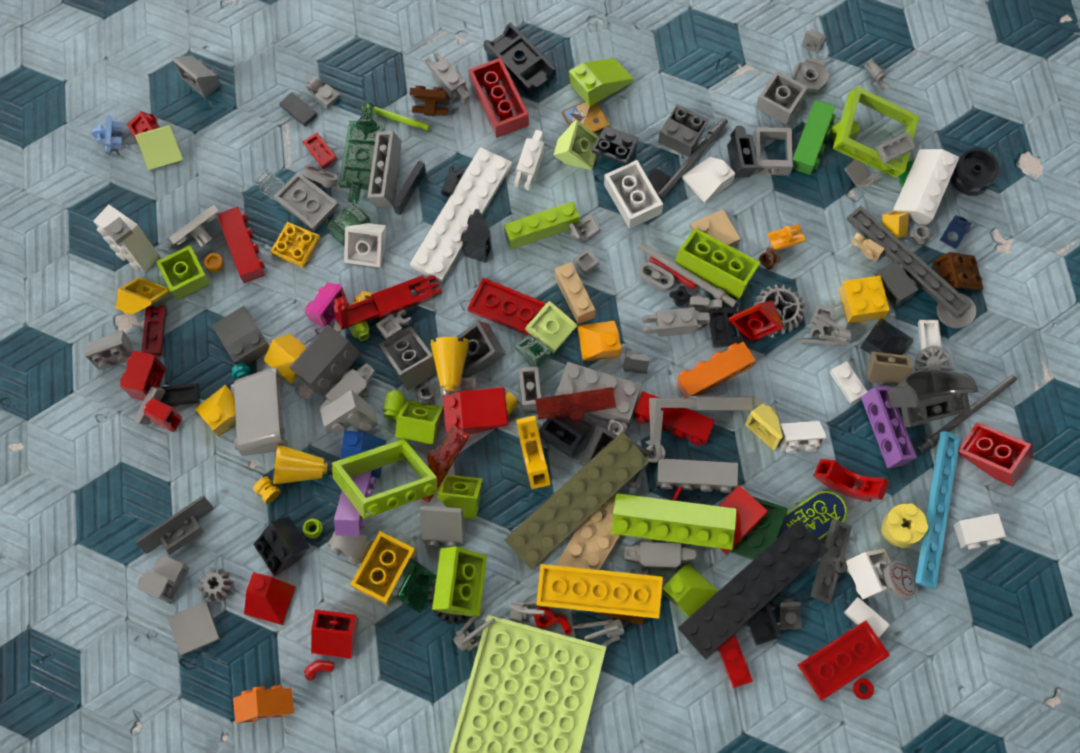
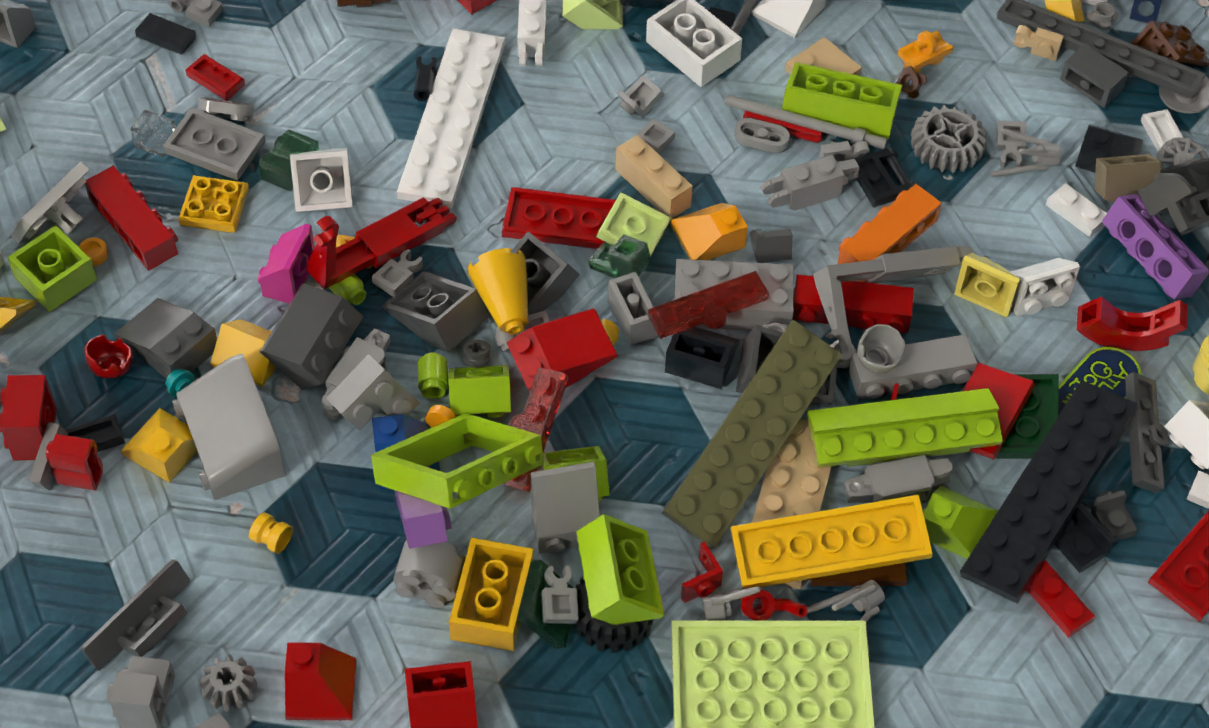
camera: 20 degrees left, 15 degrees down
dark red plate [141,306,167,356] -> none
black slope [253,516,310,576] -> none
yellow cone [273,445,328,484] -> none
lime plate [303,519,323,539] -> none
clear green plate [339,103,385,204] -> none
lime bar [362,103,430,131] -> none
light grey brick [367,131,402,207] -> none
black tile [393,161,426,215] -> none
light grey plant [453,607,495,652] -> none
black slope [461,208,492,263] -> none
lime brick [504,201,580,249] -> none
yellow arch [516,416,551,489] -> none
black plate [669,286,692,307] -> none
red slope [729,301,783,342] -> none
yellow brick [839,275,889,324] -> none
none -> red hair [84,335,133,379]
none -> light orange tile [425,405,457,428]
none -> light grey plate [542,566,578,624]
none -> red bracket [681,541,723,603]
none -> light grey hair [857,324,905,373]

